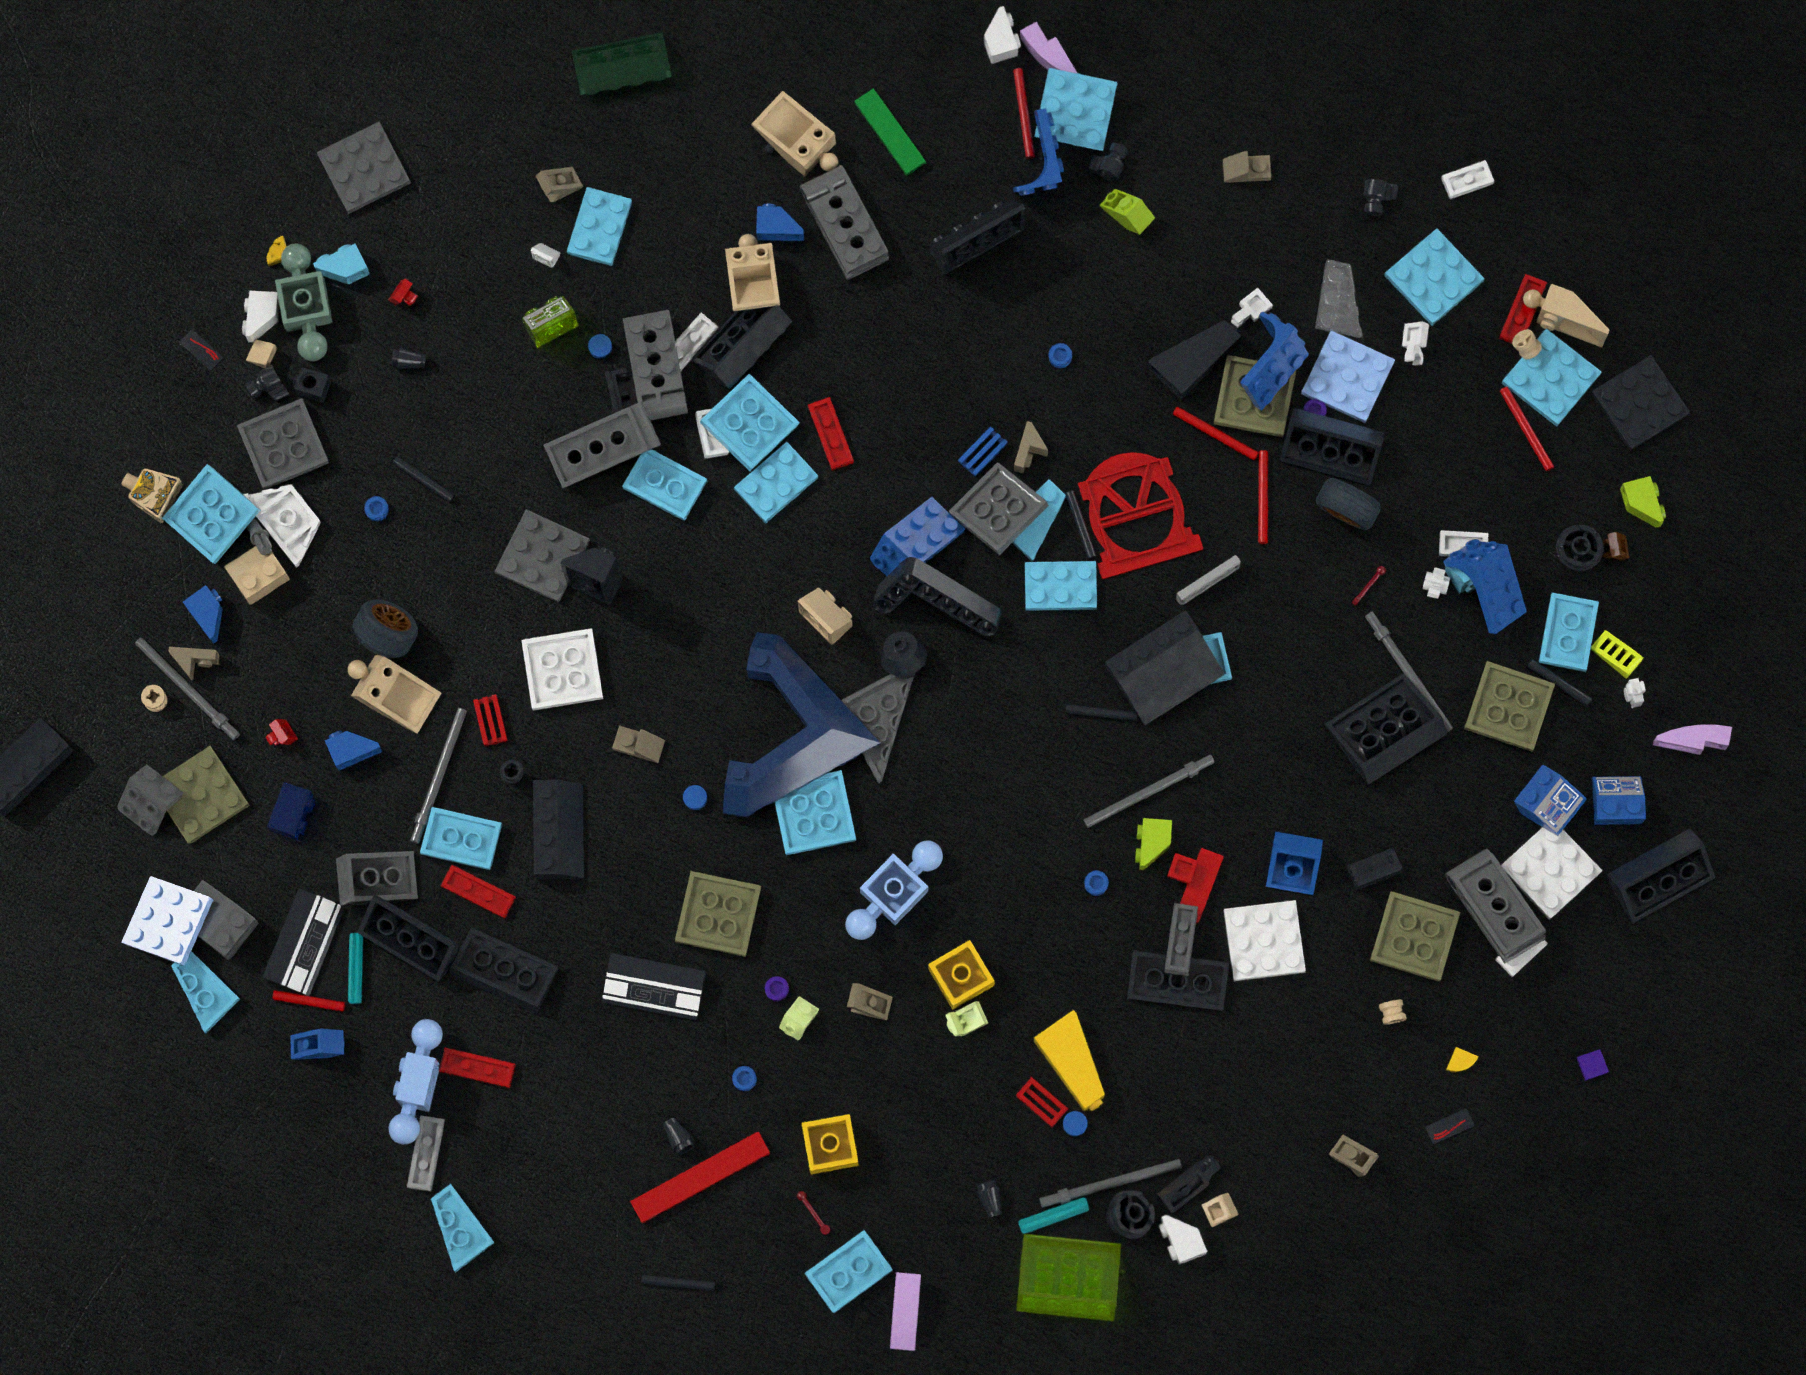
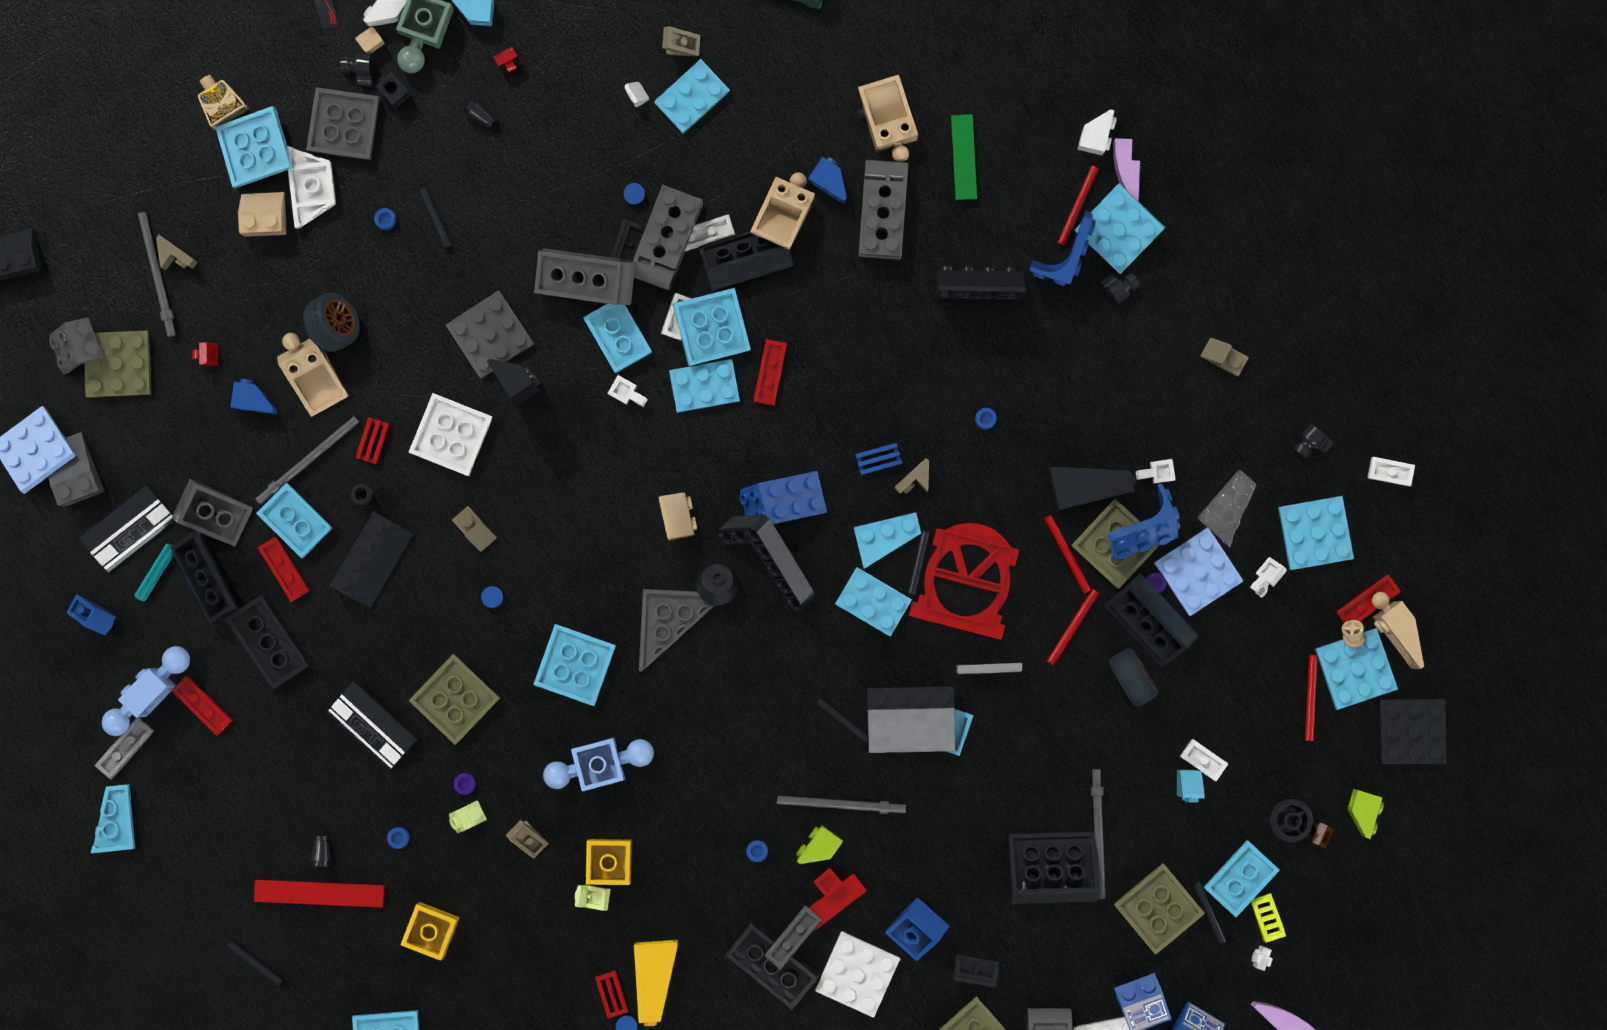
camera: 25 degrees right, 10 degrees up
tan wheel [141,685,167,712] -> none
medium azure wing [171,951,240,1034] -> none
blue slope [183,585,223,644] -> none
dark grey axle [246,518,272,555] -> none
clear blue brick [267,782,315,840] -> none
red bar [272,990,345,1012] -> none
clear neon green slope [522,296,578,348] -> none
dark blue wedge [723,632,881,817] -> none
dark red hinge [797,1191,830,1235] -> none
dark grey plate [949,462,1049,555] -> none
lime slope [1100,189,1155,234] -> none
dark red hinge [1352,566,1386,606] -> none
white gear [1423,568,1450,599] -> none
blue bracket [1444,539,1527,634] -> none
none -> white plate [607,375,648,407]

